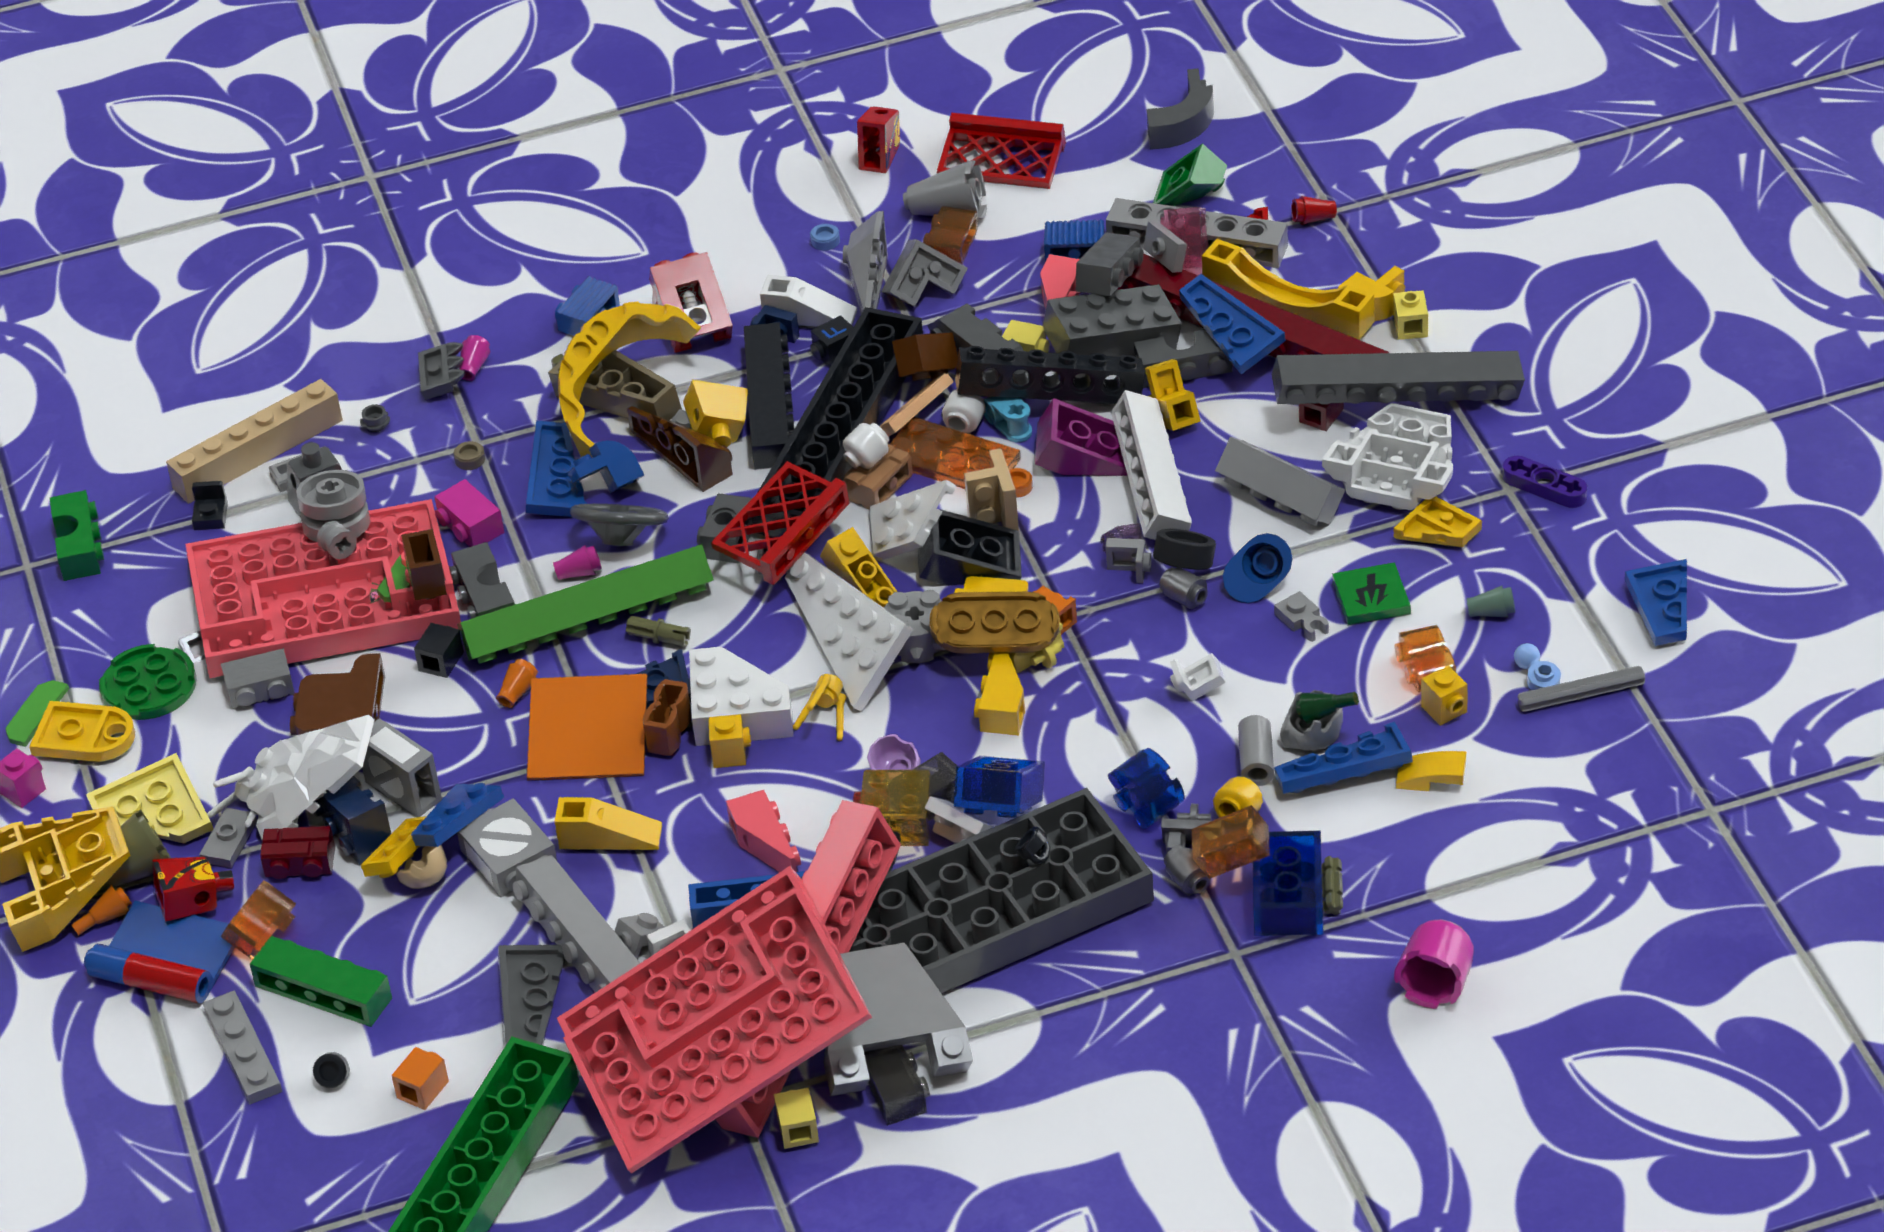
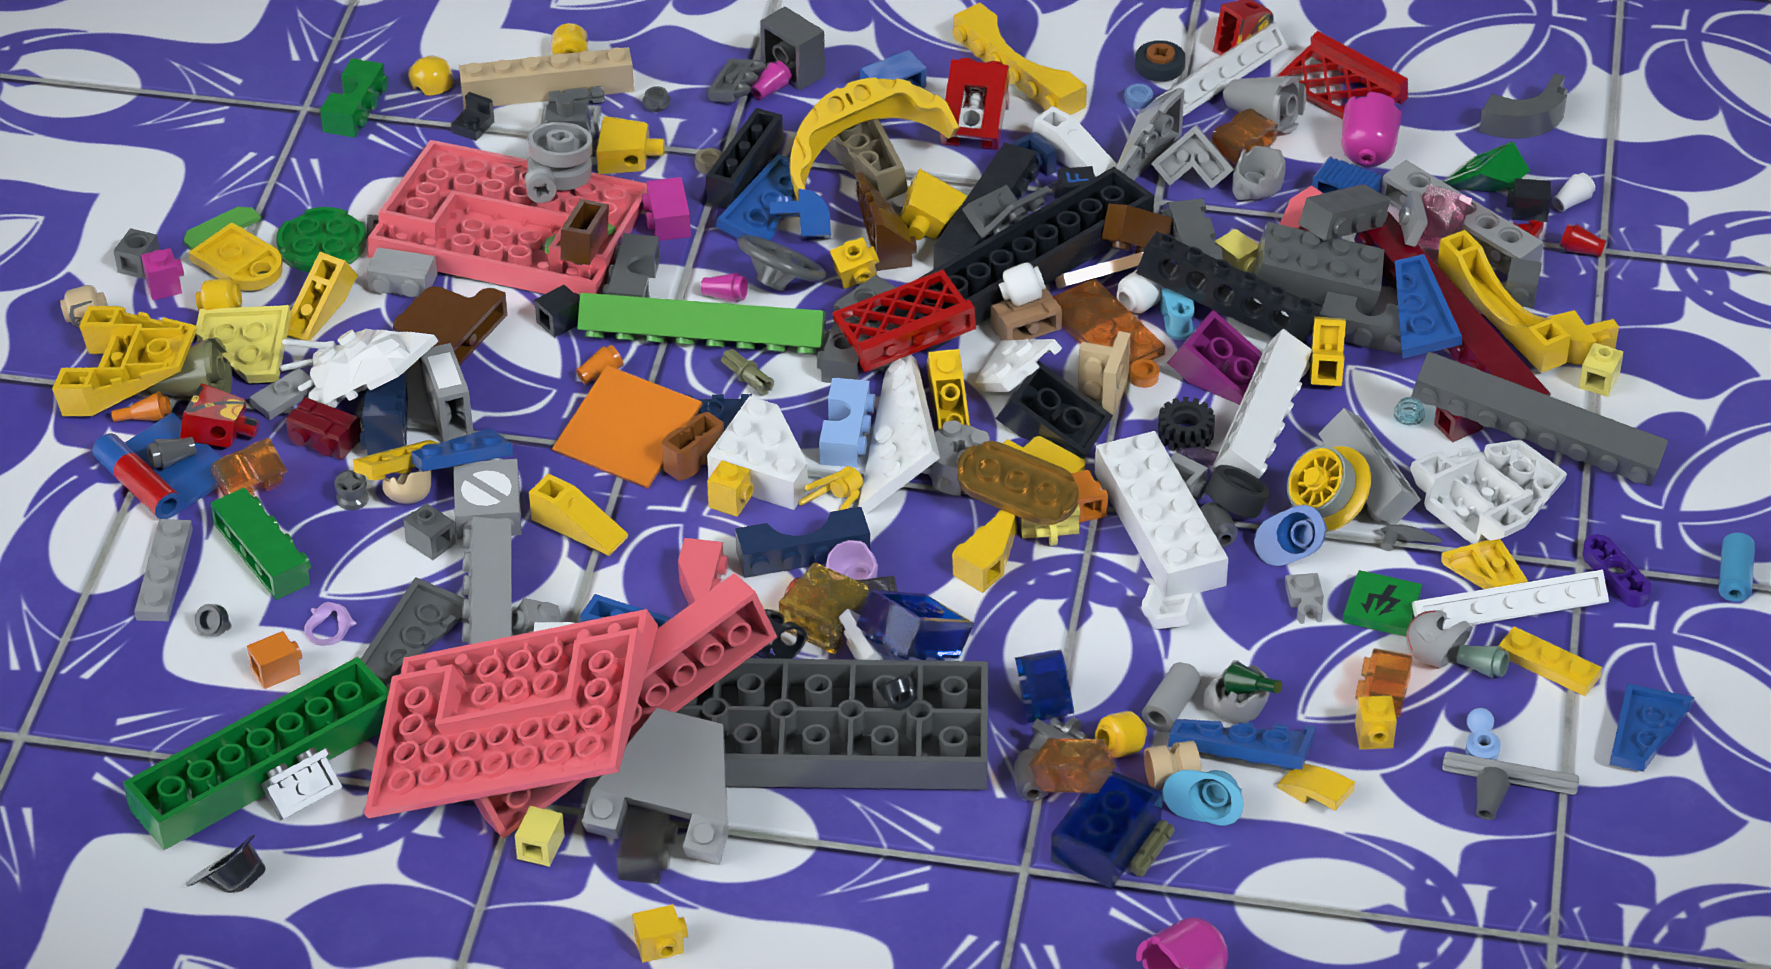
camera: 25 degrees right, 0 degrees up
none -> dark grey cone [147,437,197,470]
none -> yellow head [195,278,242,310]
none -> bracket [261,747,342,821]
none -> yellow slope [287,252,358,341]
none -> lavender piece [304,602,356,646]
none -> dark grey wheel [334,470,369,511]
none -> dark grey brick [403,503,456,560]
none -> yellow hair [408,55,454,96]
none -> dark grey axle [548,86,605,104]
none -> yellow head [551,23,588,55]
none -> yellow torso [597,116,665,174]
none -> yellow brick [632,904,688,963]
none -> black brick [706,108,783,209]
none -> dark blue arch [735,507,871,578]
none -> dark grey brick [760,6,825,91]
none -> dark grey brick [817,320,871,383]
none -> light blue arch [819,378,875,468]
none -> yellow brick [829,237,879,289]
none -> yellow arch [953,2,1087,115]
none -> dark grey bracket [962,185,1051,239]
none -> white brick [1095,431,1228,597]
none -> black wheel [1135,40,1186,82]
none -> tan wheel [1144,741,1202,791]
none -> white tile [1155,22,1288,116]
none -> black tyre [1158,397,1215,454]
none -> medium azure piece [1163,770,1244,826]
none -> light grey hair [1232,146,1286,200]
none -> yellow piece [1287,446,1371,532]
none -> dark pink cylinder [1341,92,1402,167]
none -> dark grey bar [1380,524,1442,551]
none -> clear light blue plate [1394,397,1425,426]
none -> light grey helmet [1406,610,1472,668]
none -> white tile [1412,570,1609,631]
none -> dark grey cone [1476,767,1510,820]
none -> yellow plate [1498,626,1603,696]
none -> black brick [1506,178,1551,222]
none -> dark grey brick [1506,258,1542,308]
none -> white cone [1552,173,1596,212]
none -> dark azure brick [1719,533,1755,602]

